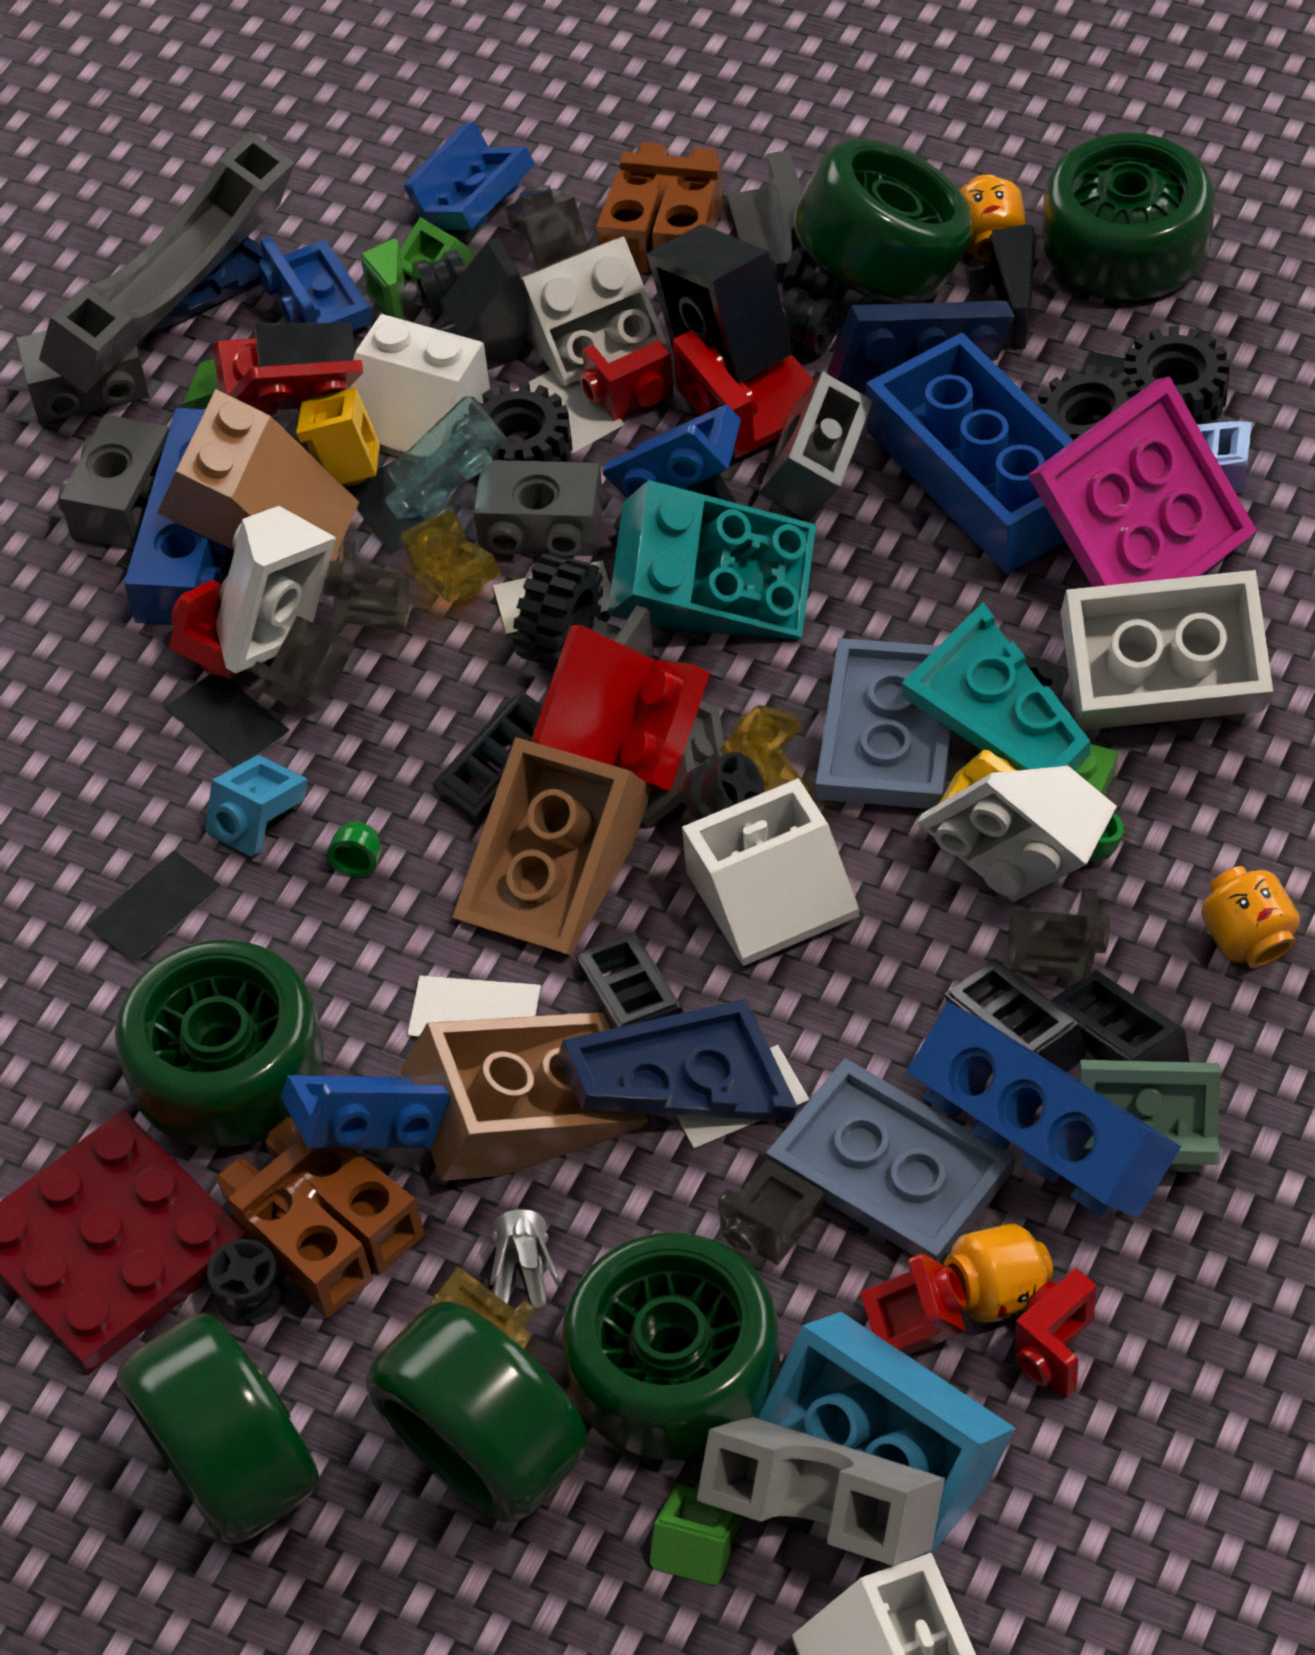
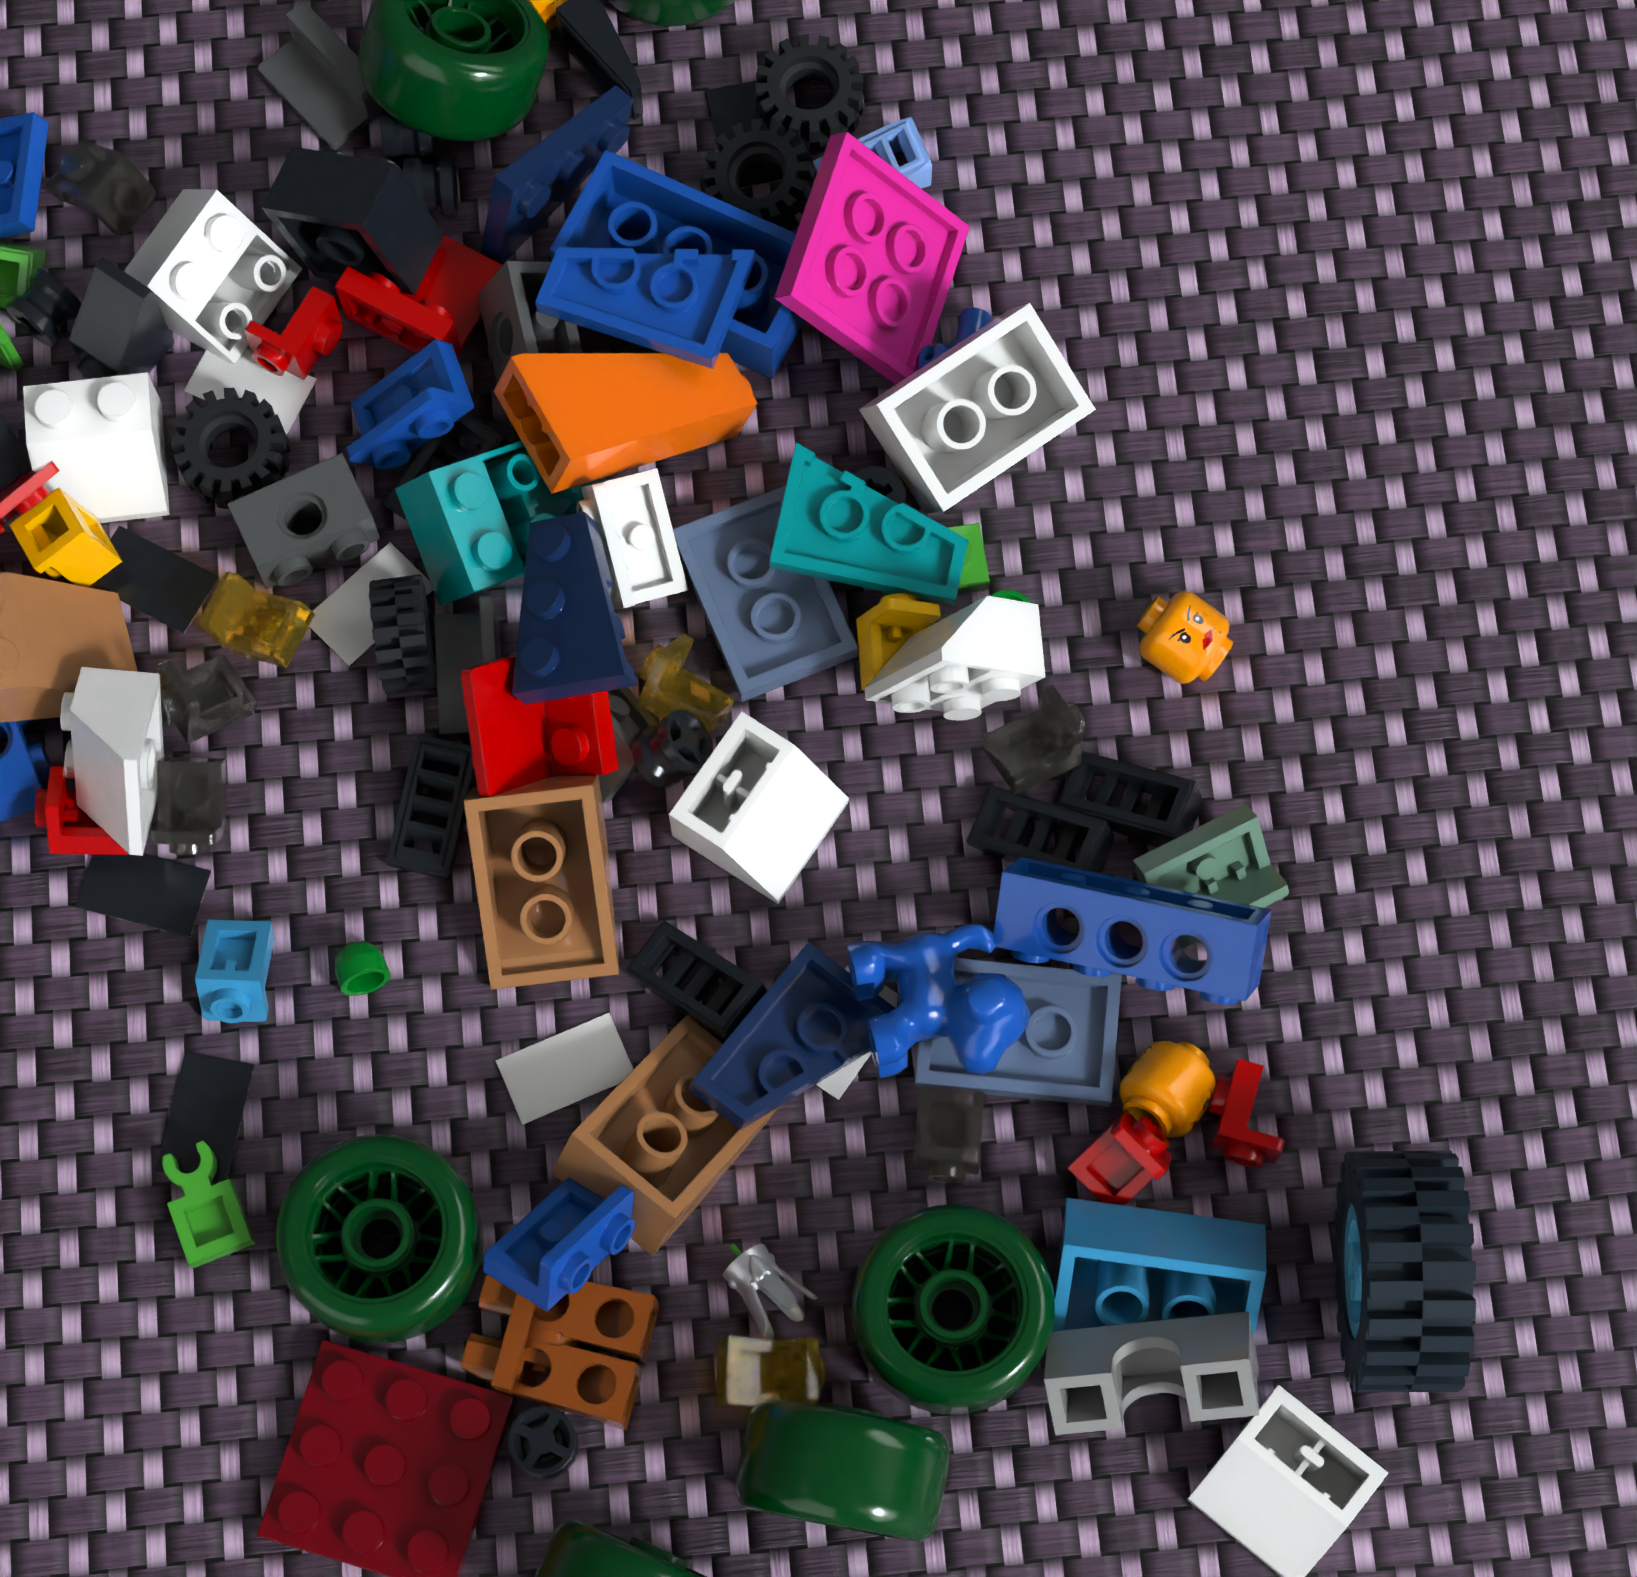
camera: 35 degrees left, 20 degrees up
clear light blue bracket [384,396,508,519] -> none
dark orange hips [596,142,723,274] -> none
bright green slope [650,1485,743,1585] -> none
none -> bright green plate [163,1141,255,1268]
none -> orange slope [494,353,758,494]
none -> dark blue wing [512,512,637,705]
none -> blue wing [535,247,756,369]
none -> white bracket [577,468,688,609]
none -> blue animal [847,924,1031,1078]
none -> black wheel [1334,1151,1476,1392]

